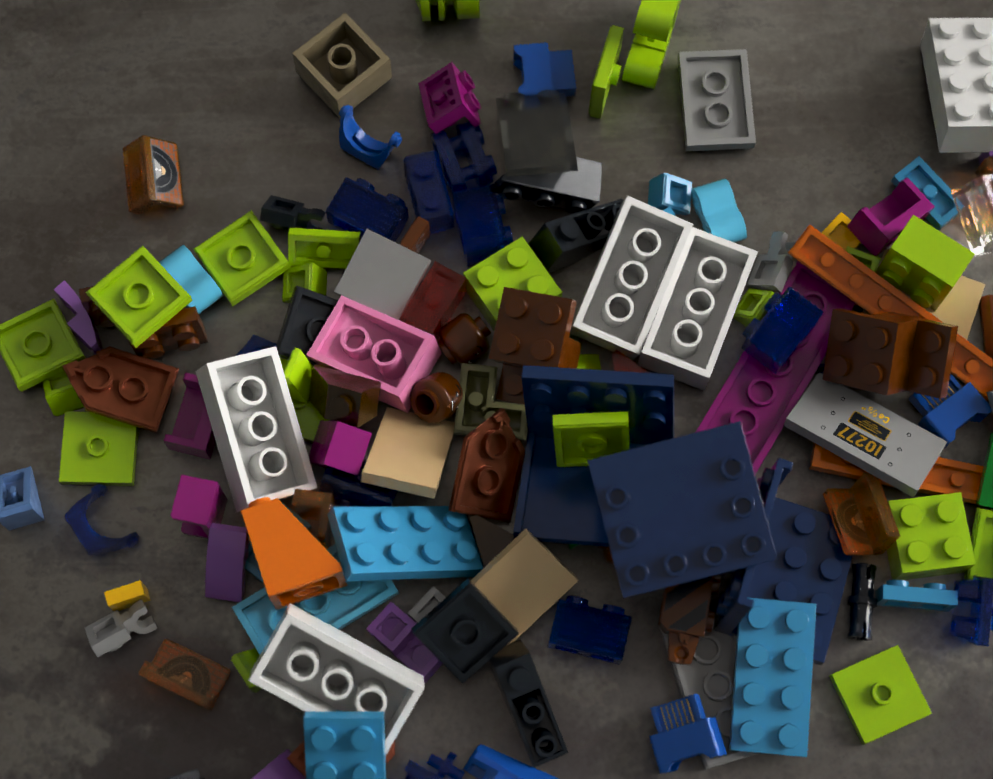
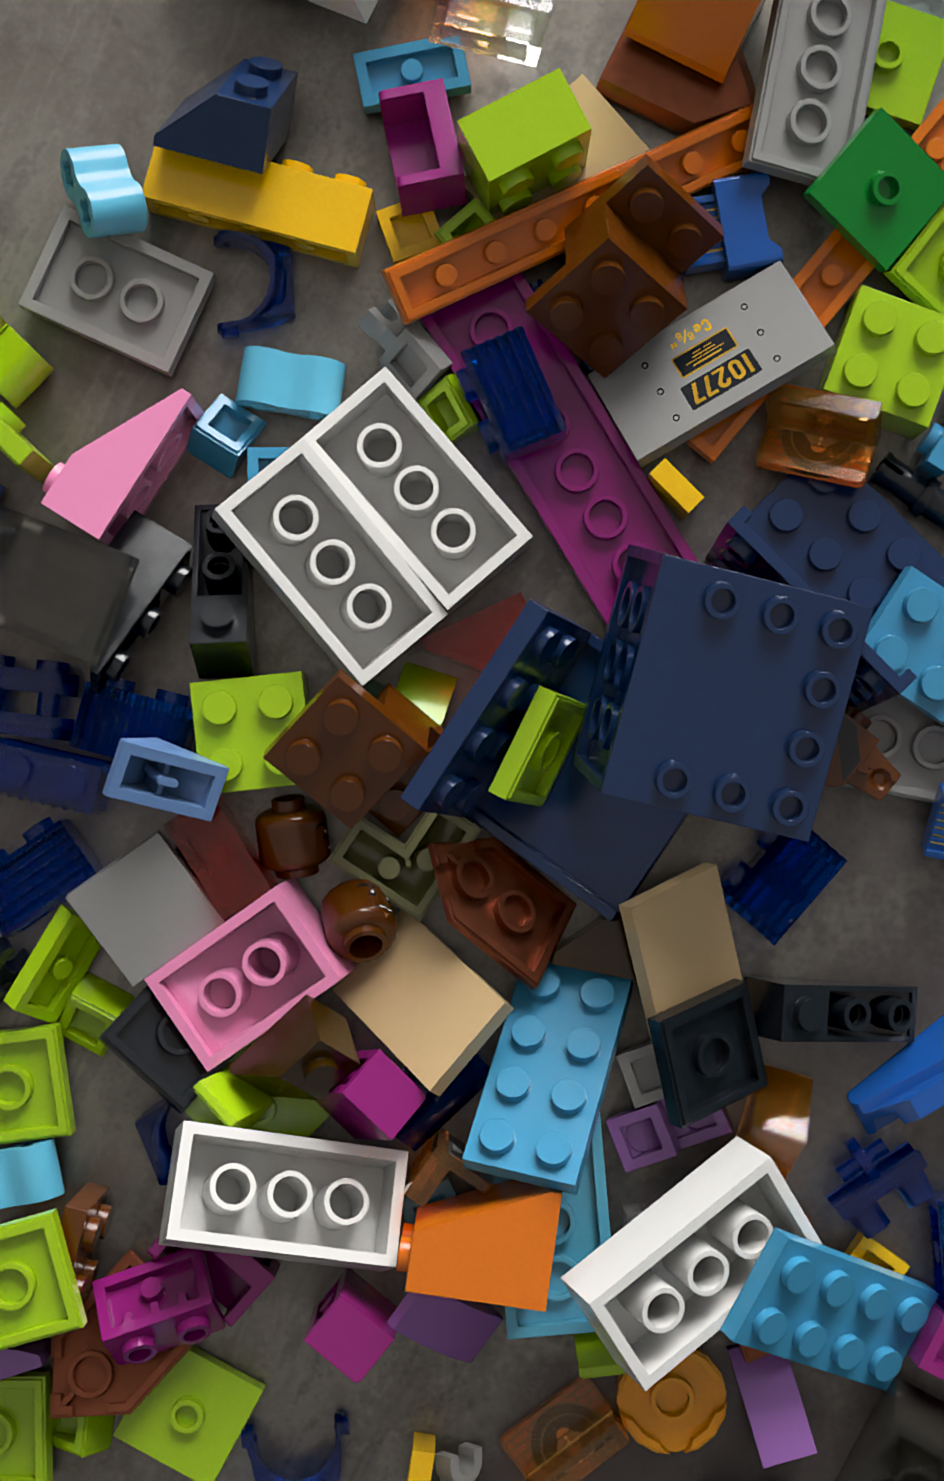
camera: 60 degrees left, 15 degrees up
reddish brown tile [400,216,431,254] -> none
none -> bright pink slope [41,388,204,546]
none -> medium azure axle [60,144,147,239]
none -> magenta bracket [92,1248,226,1365]
none -> medium blue slope [102,737,229,822]
none -> yellow brick [142,146,376,268]
none -> dark blue slope [153,56,298,174]
none -> clear blue helmet [213,230,296,339]
none -> light orange tile [616,1347,727,1454]
none -> yellow tile [647,458,704,521]
none -> clear orange slope [736,1063,813,1179]

